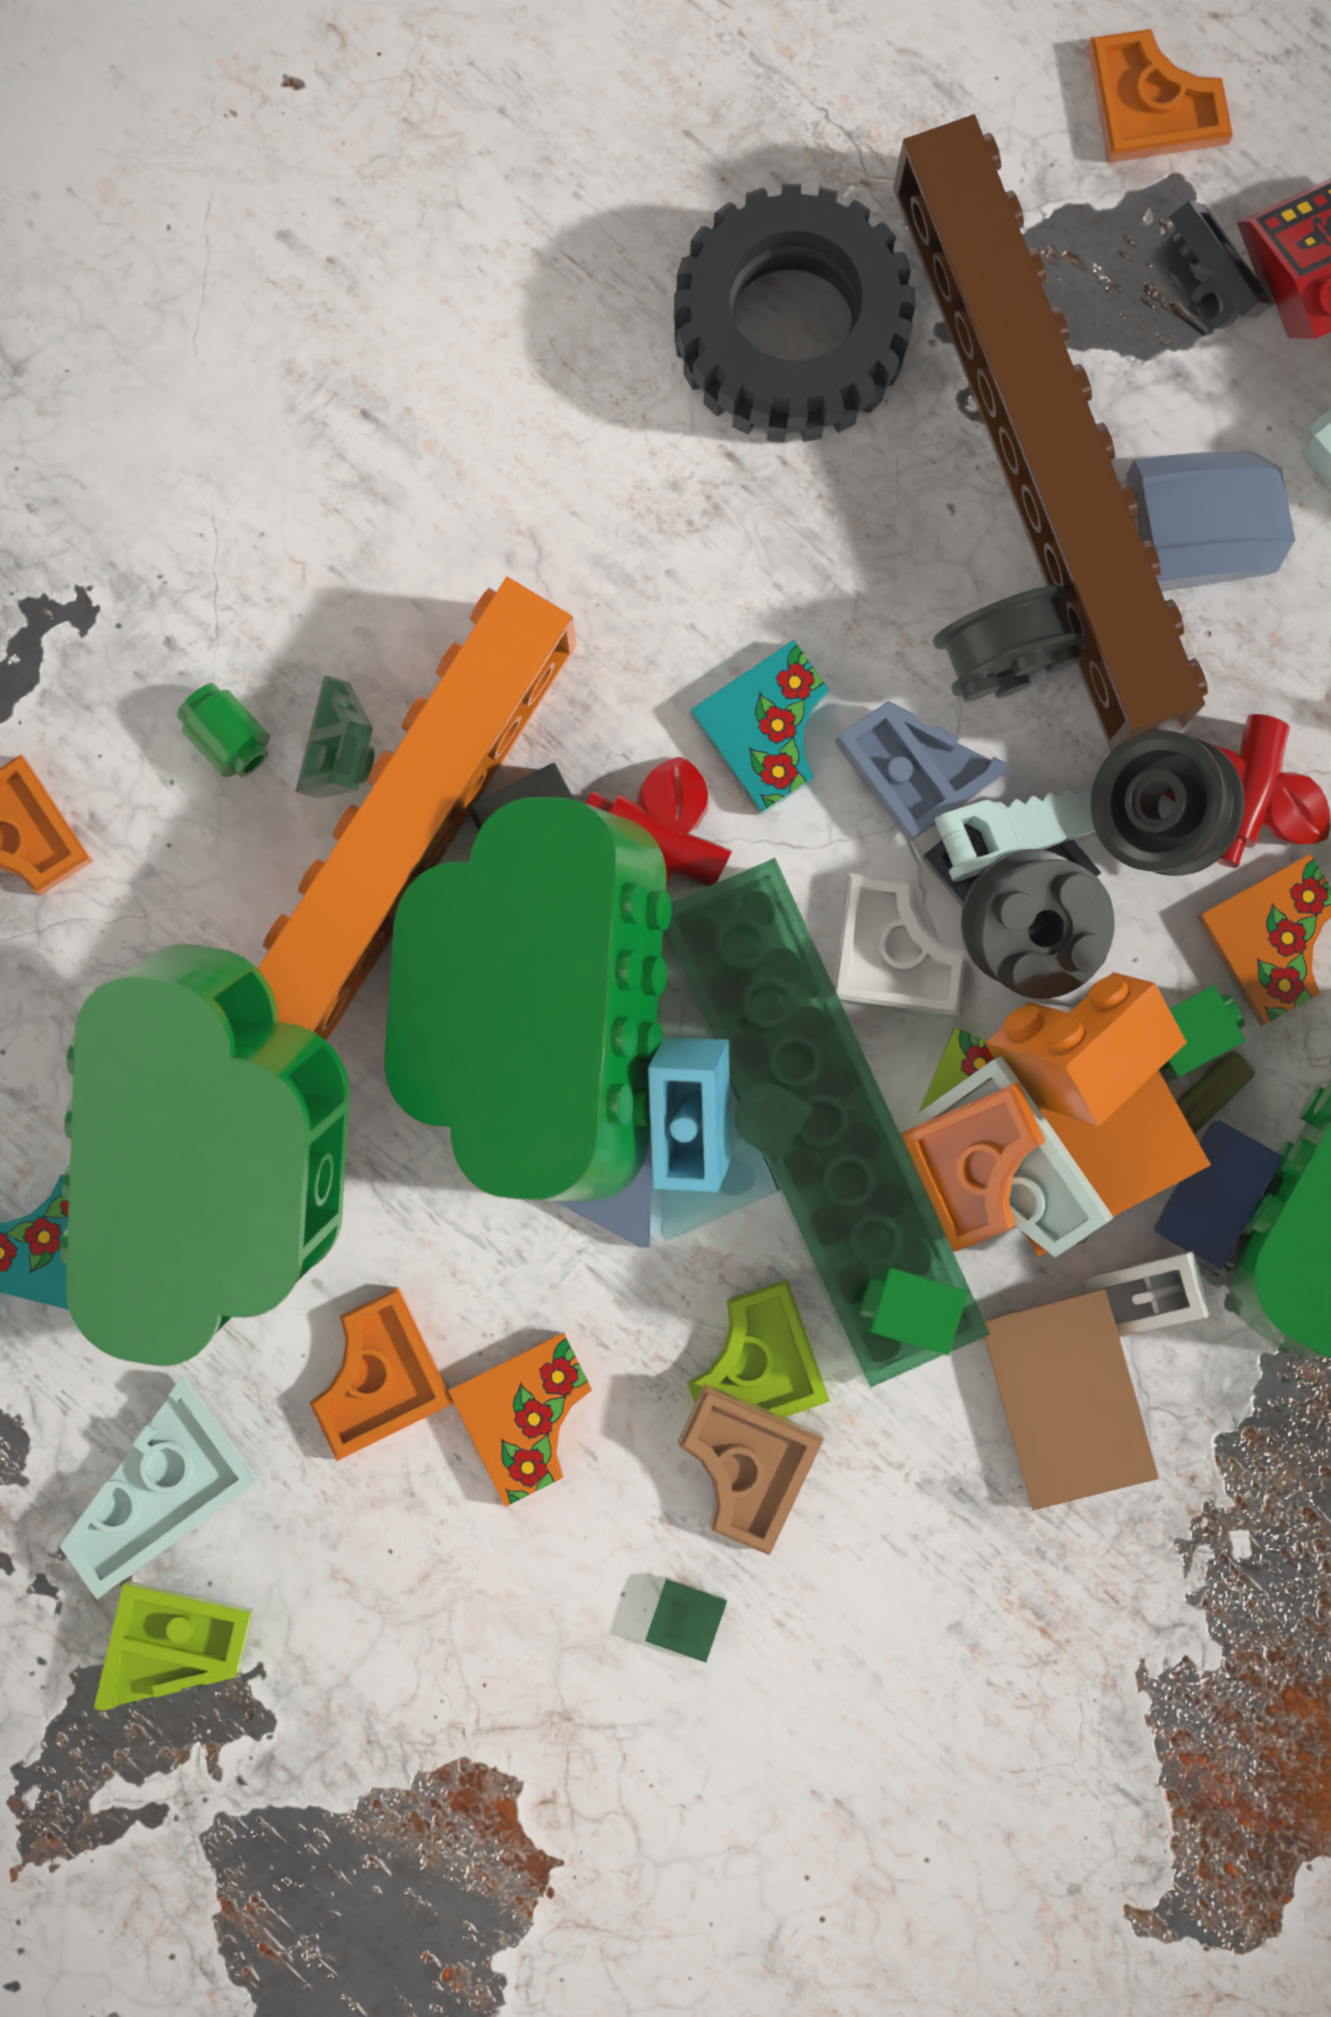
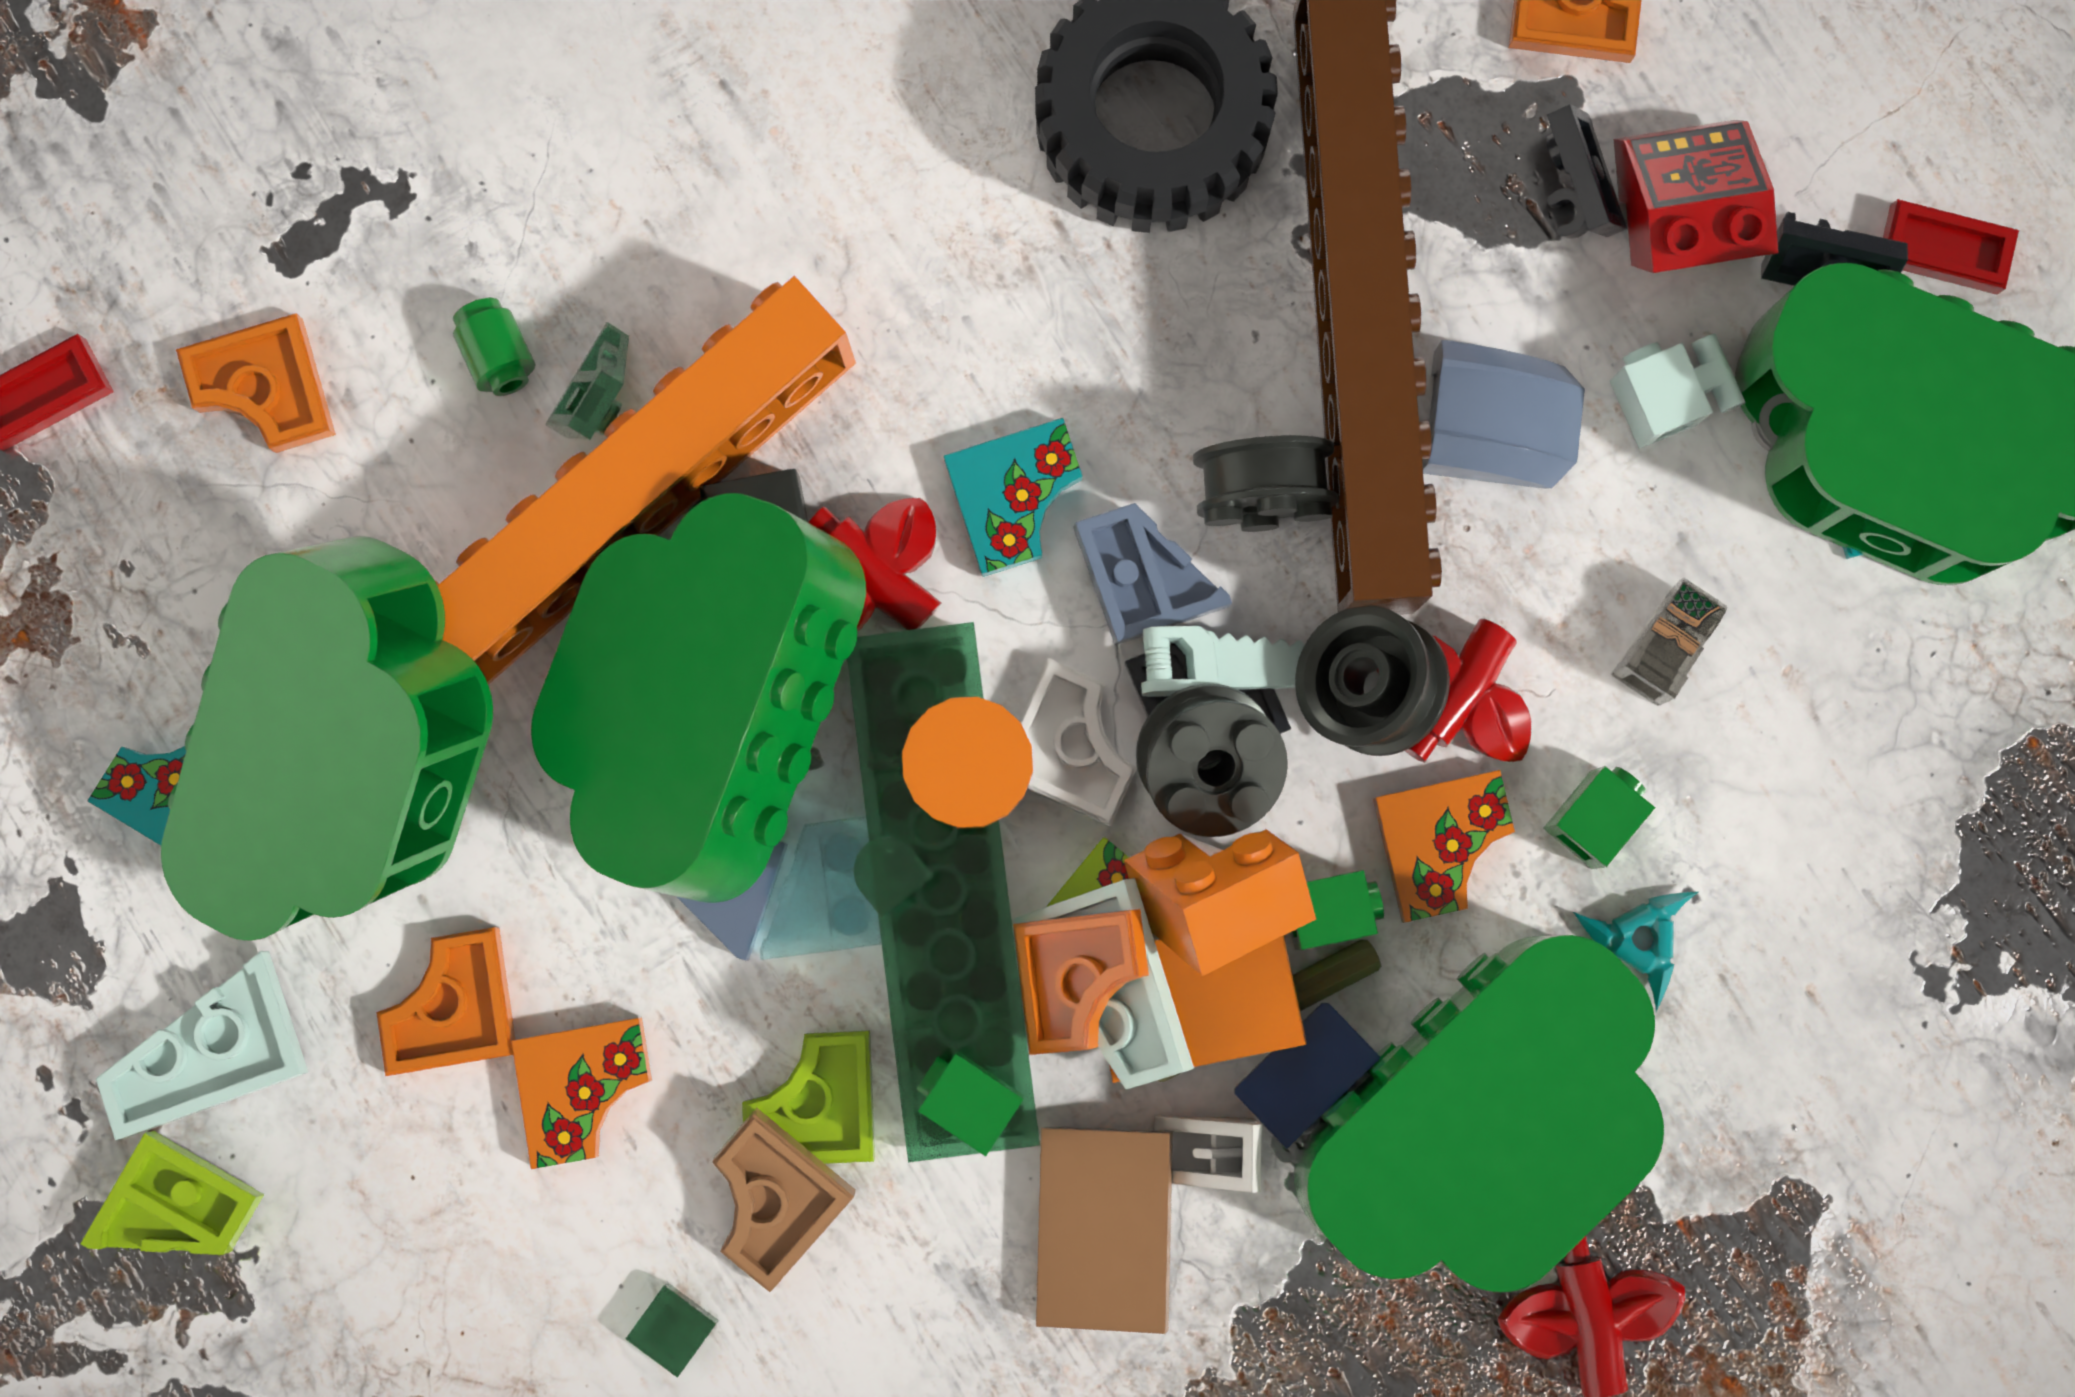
camera: 20 degrees right, 0 degrees up
medium azure brick [648,1037,732,1192] -> none
none -> orange tile [902,697,1033,828]

